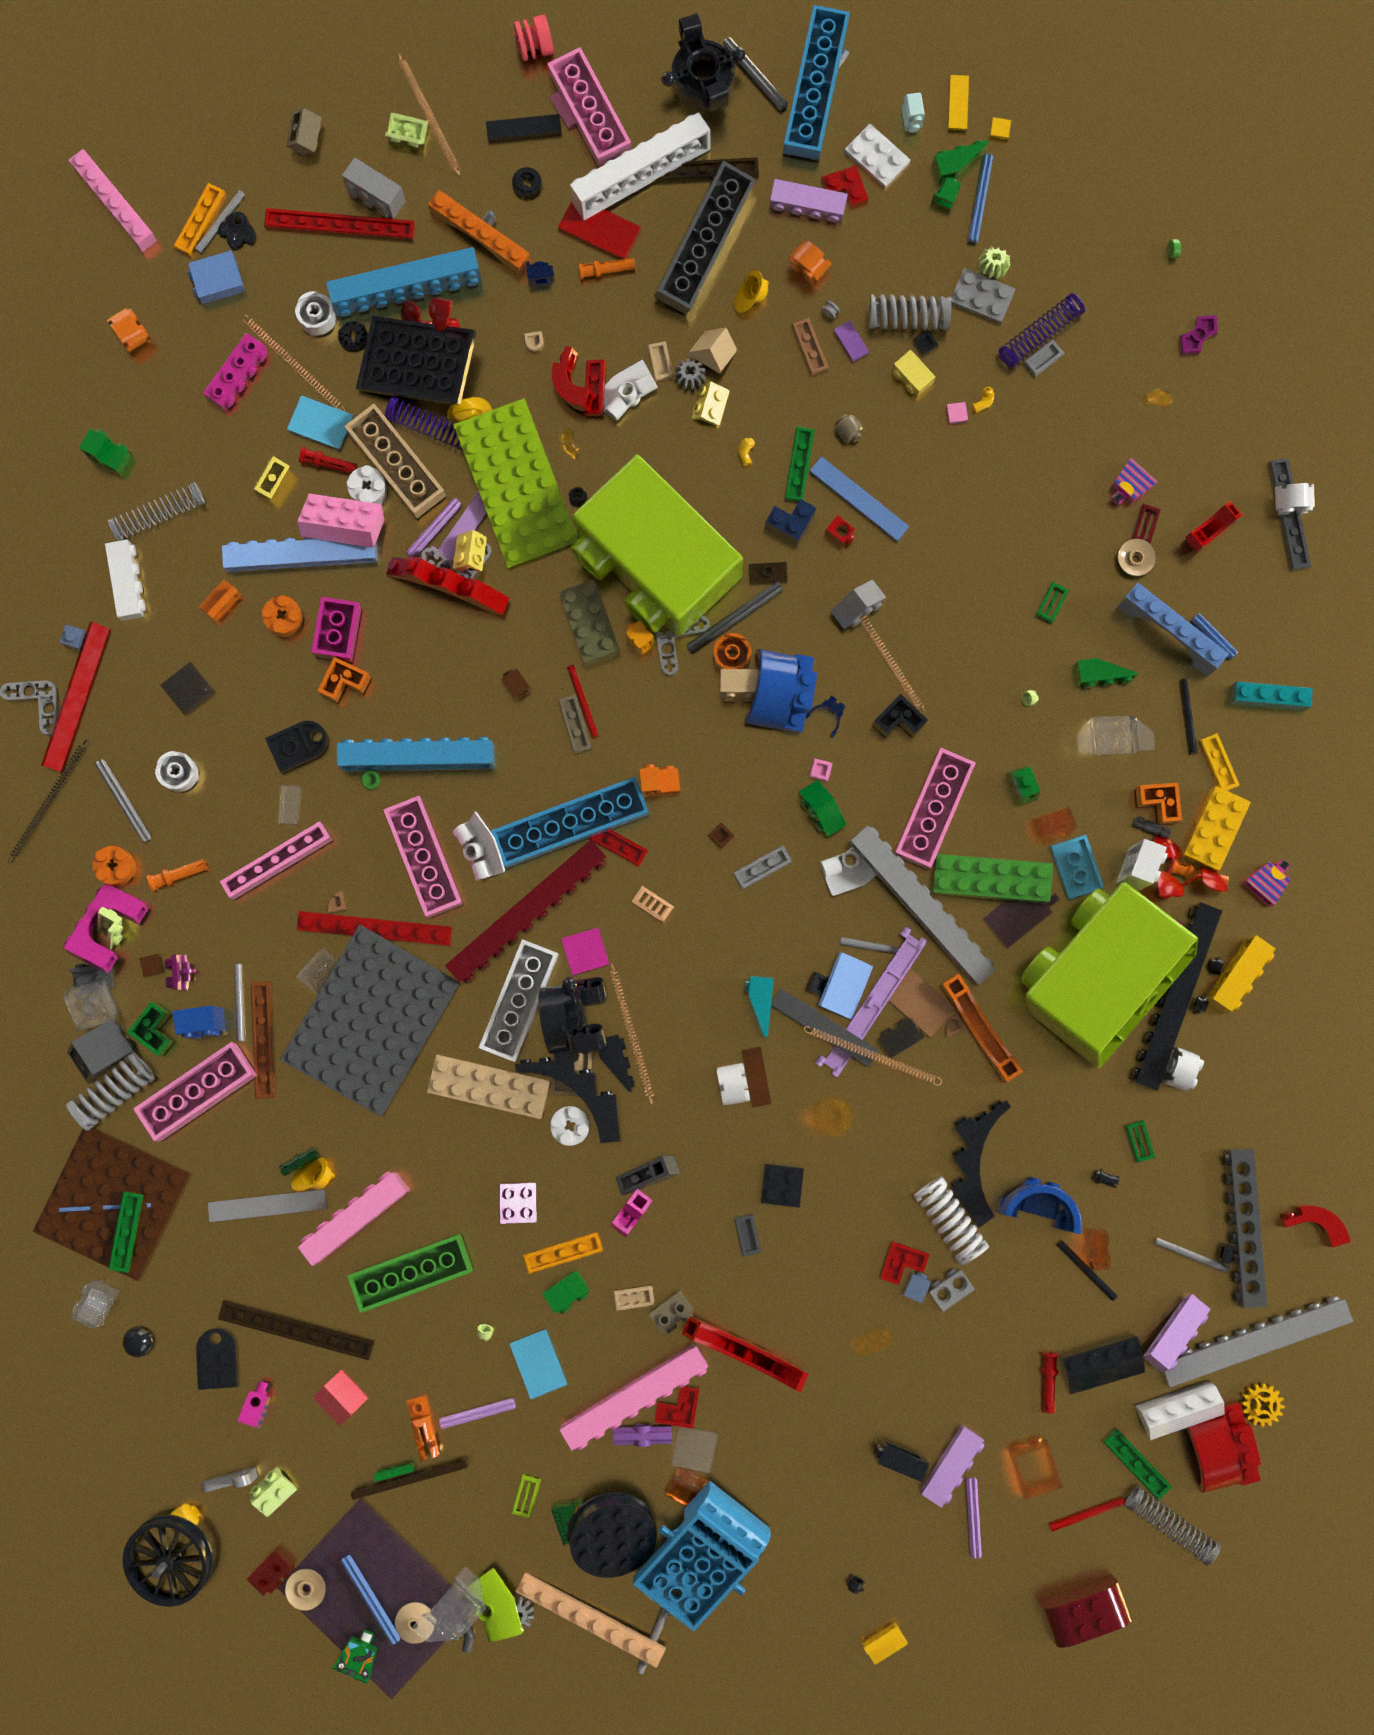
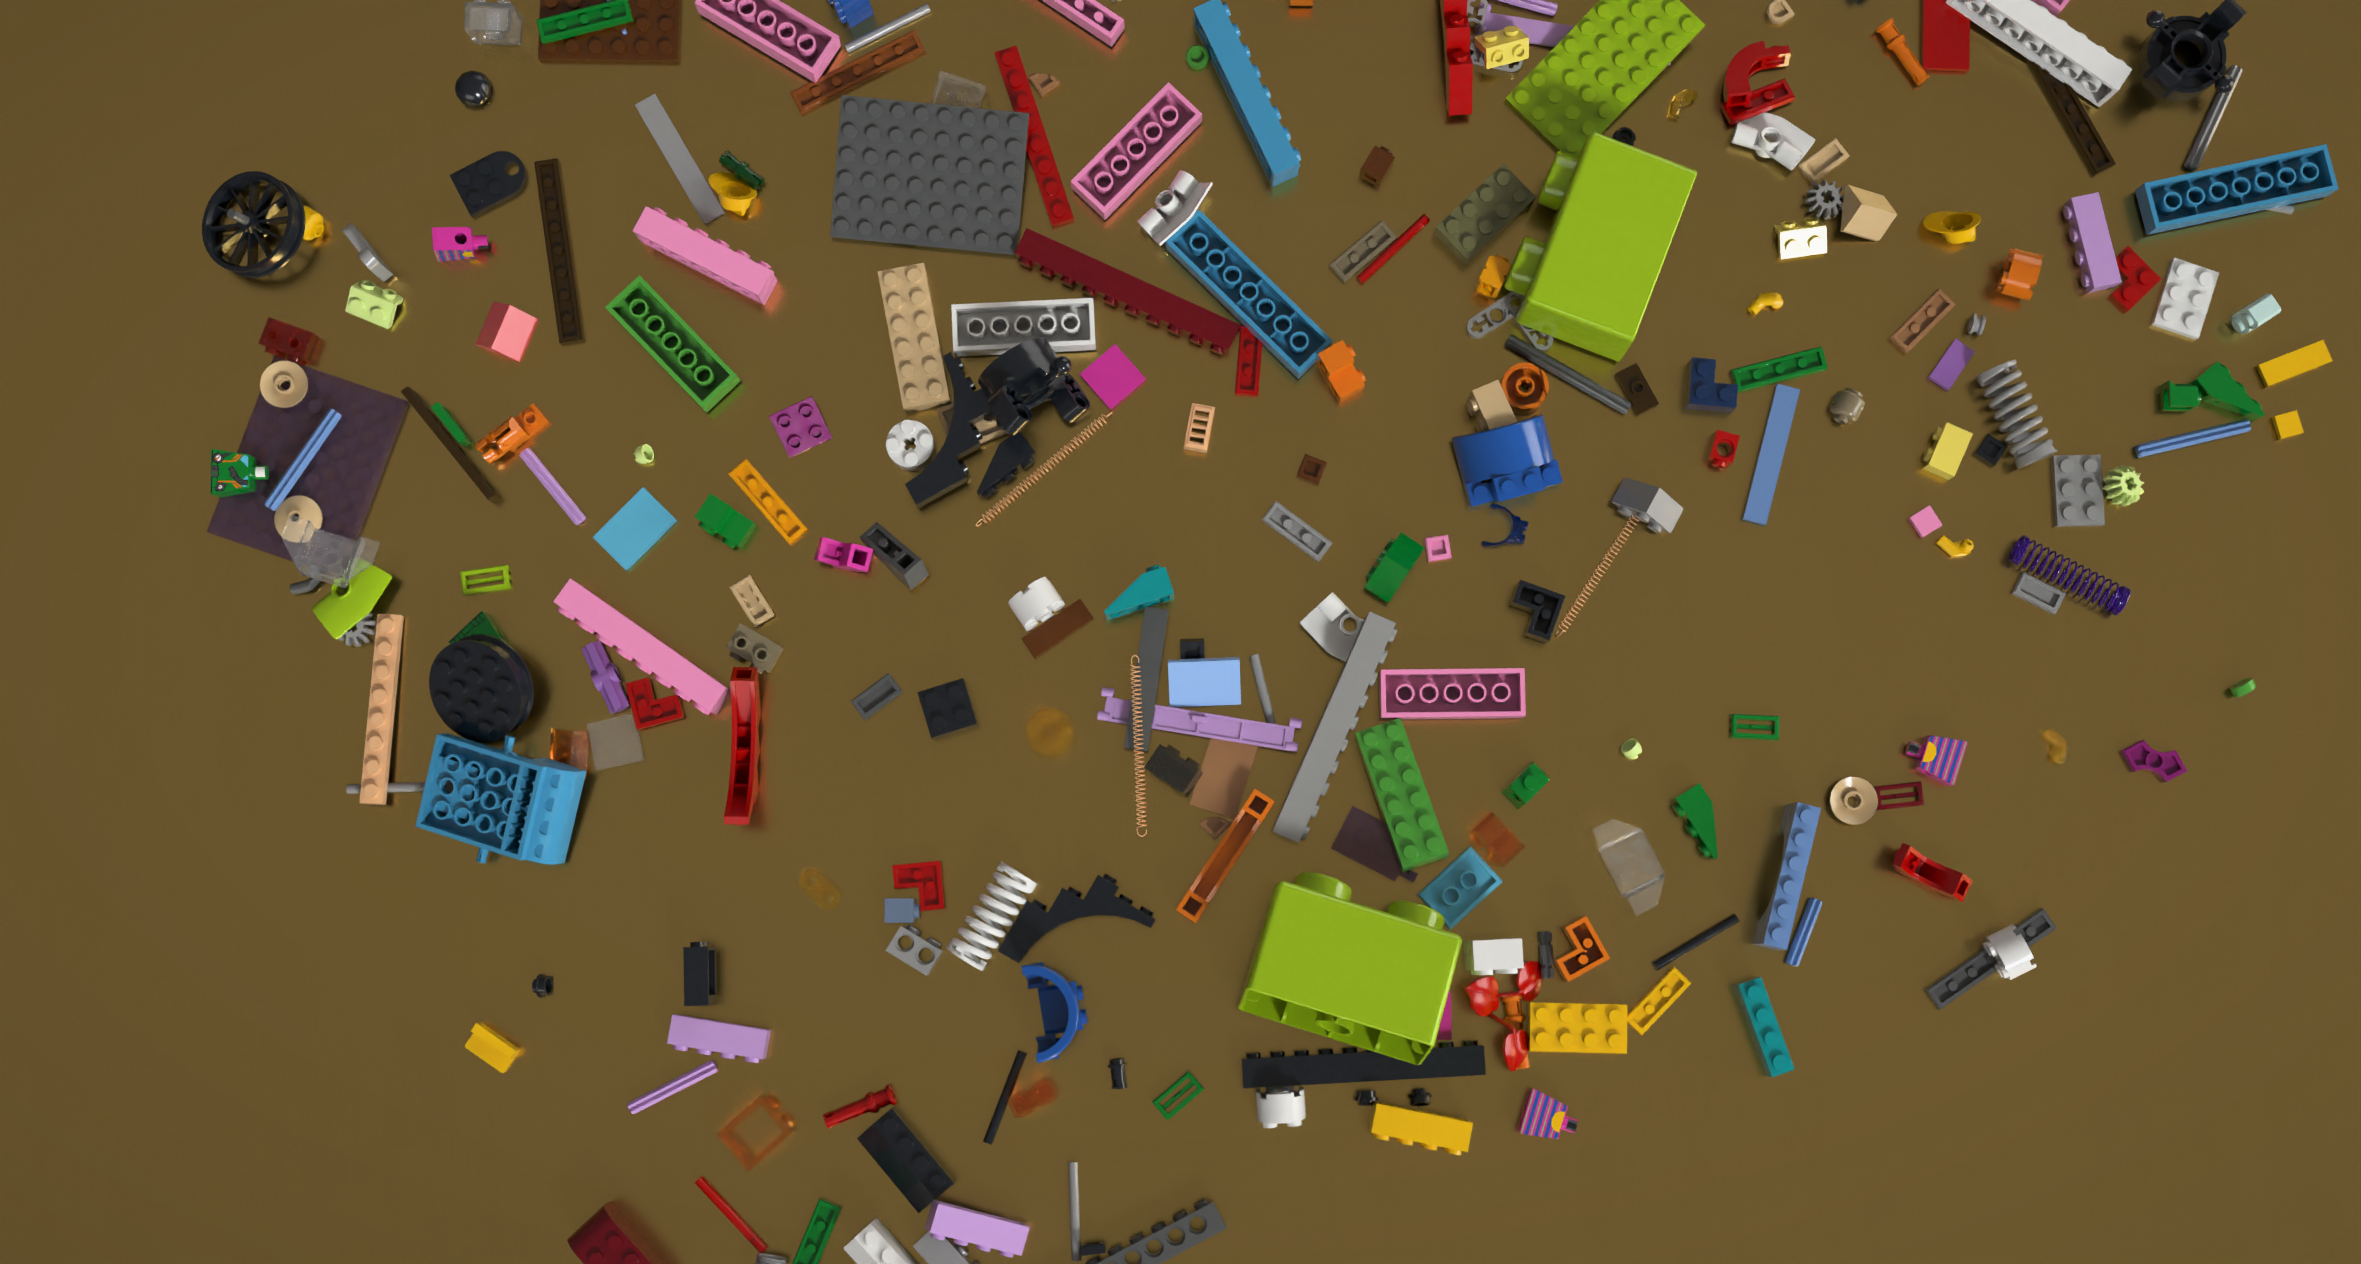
camera: 70 degrees right, 0 degrees up
dark grey brick [653,161,756,315] -> none

